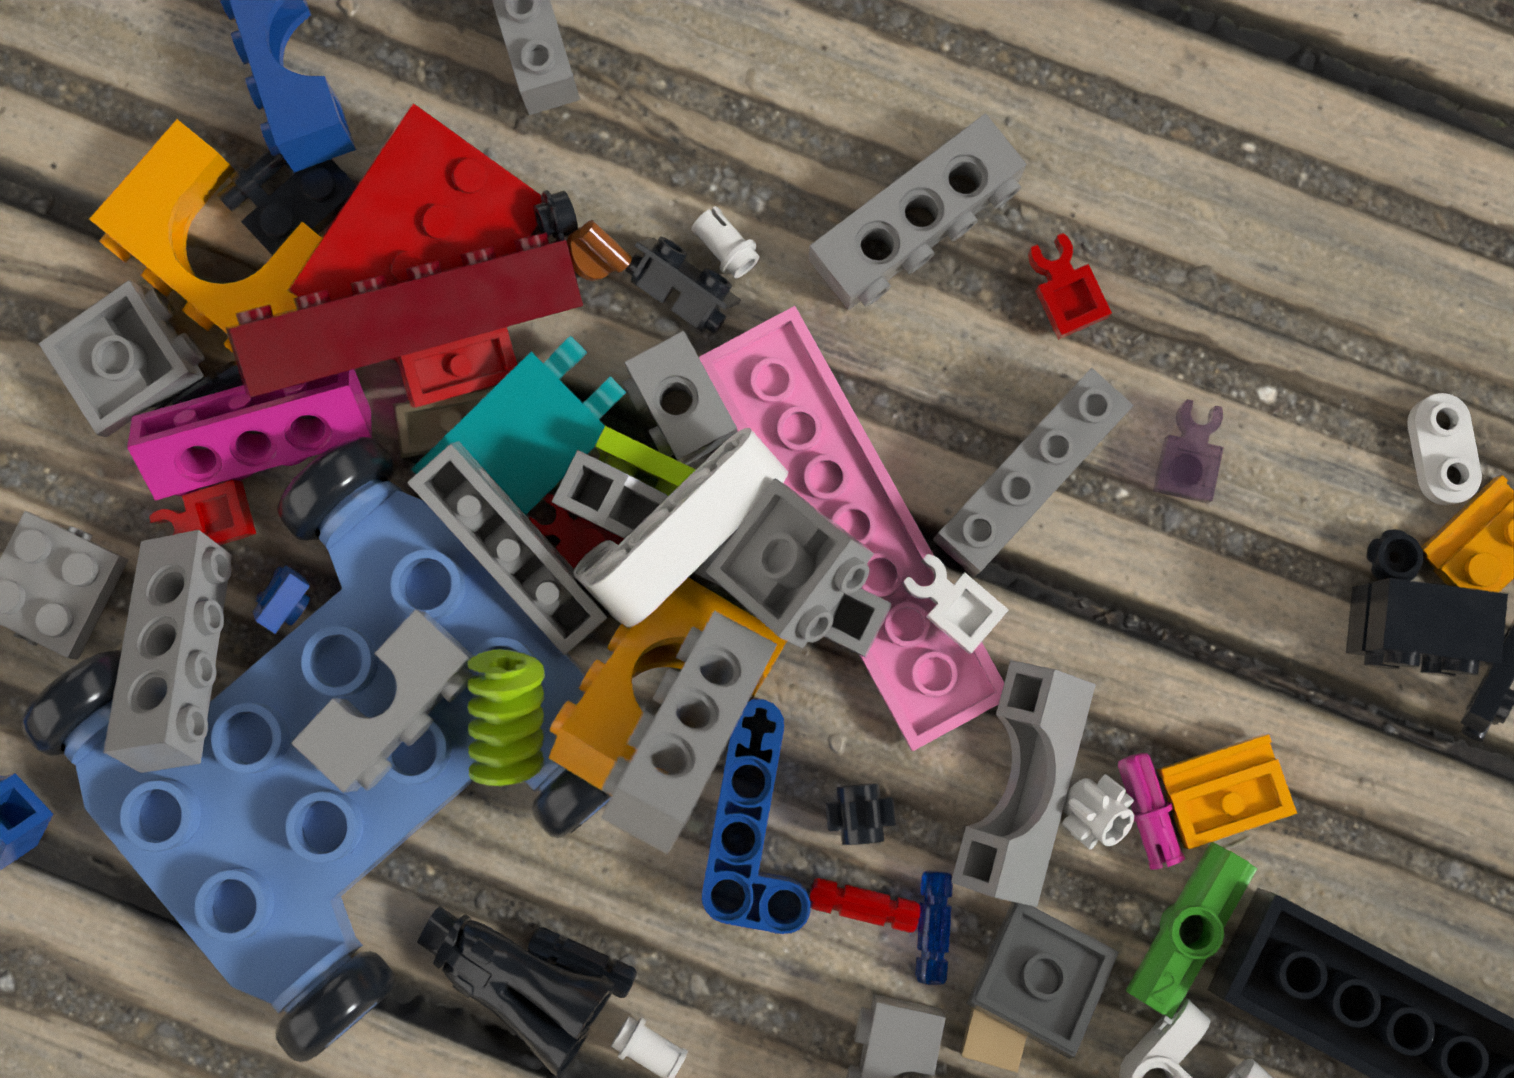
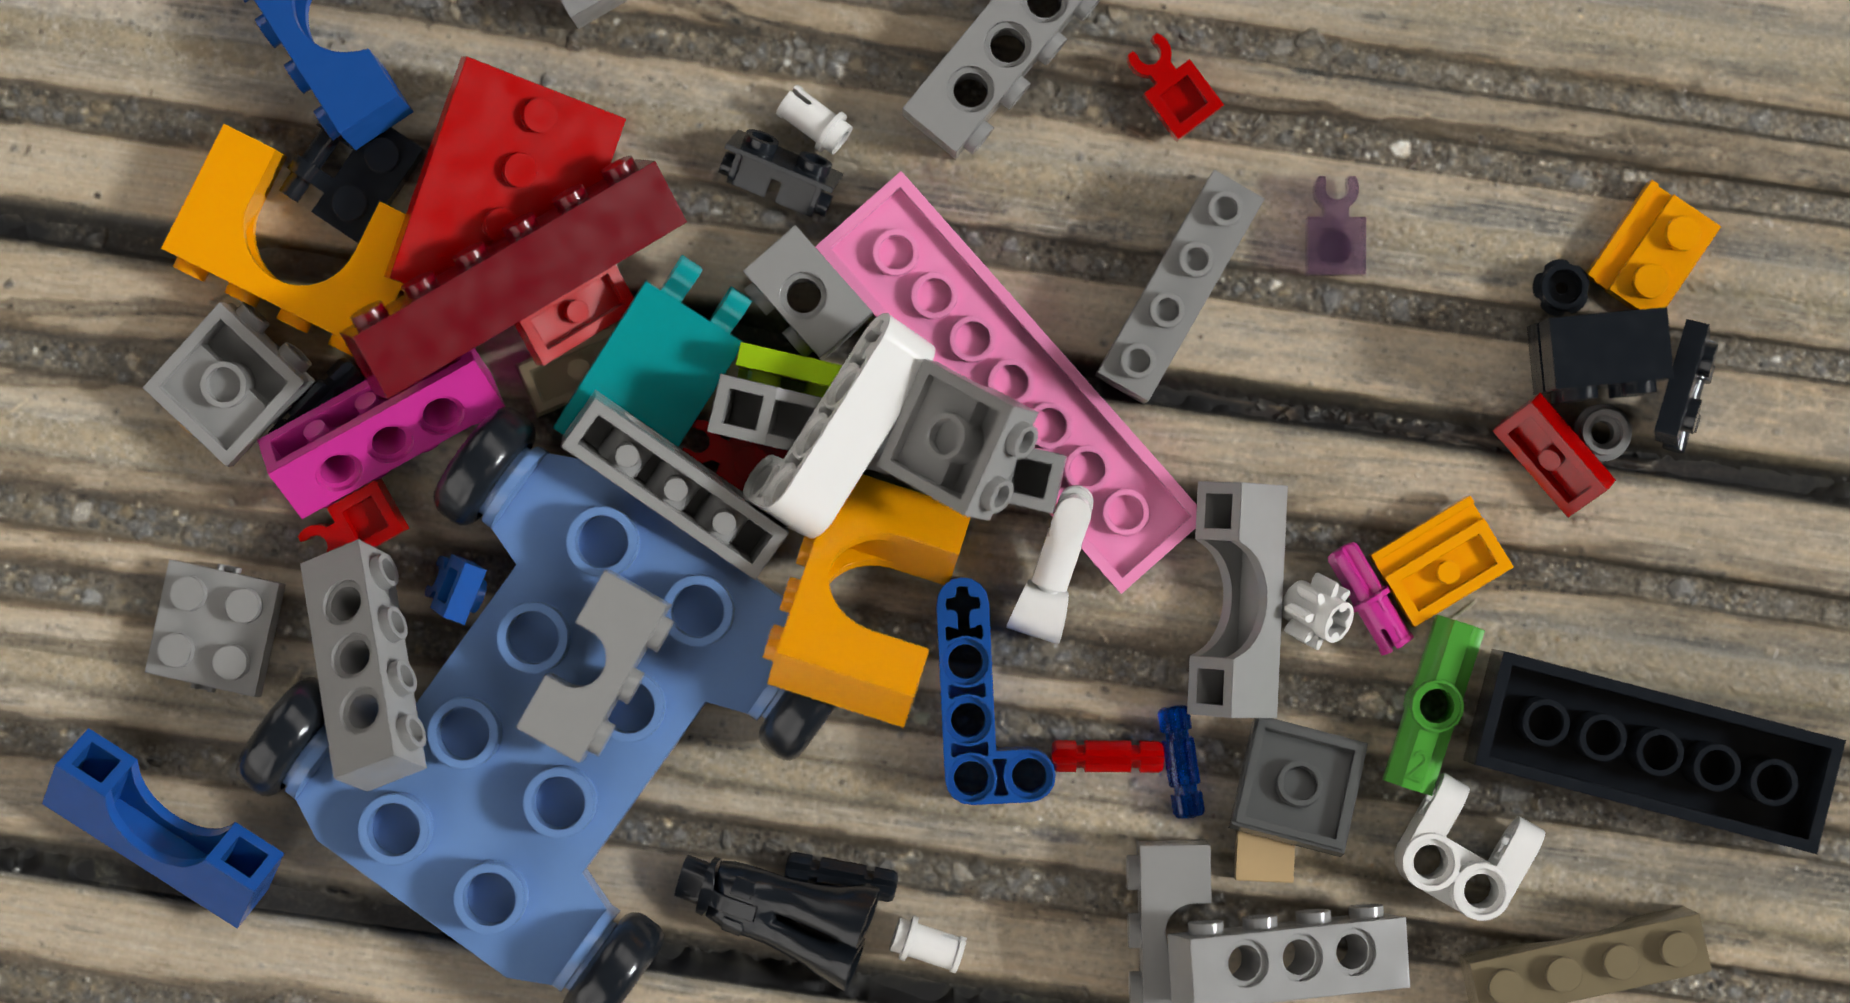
camera: 15 degrees left, 5 degrees up
lime piece [467,650,544,786] -> none
black plate [533,190,578,241] -> none
dark orange plate [567,220,632,281] -> none
light grey brick [601,611,777,854] -> none
black gear [826,783,896,845] -> none
white plate [902,554,1008,654] -> none
white plate [1407,393,1482,506] -> none
none -> white piece [1006,485,1094,644]
none -> red plate [1493,393,1616,518]
none -> light grey plate [1573,404,1632,461]

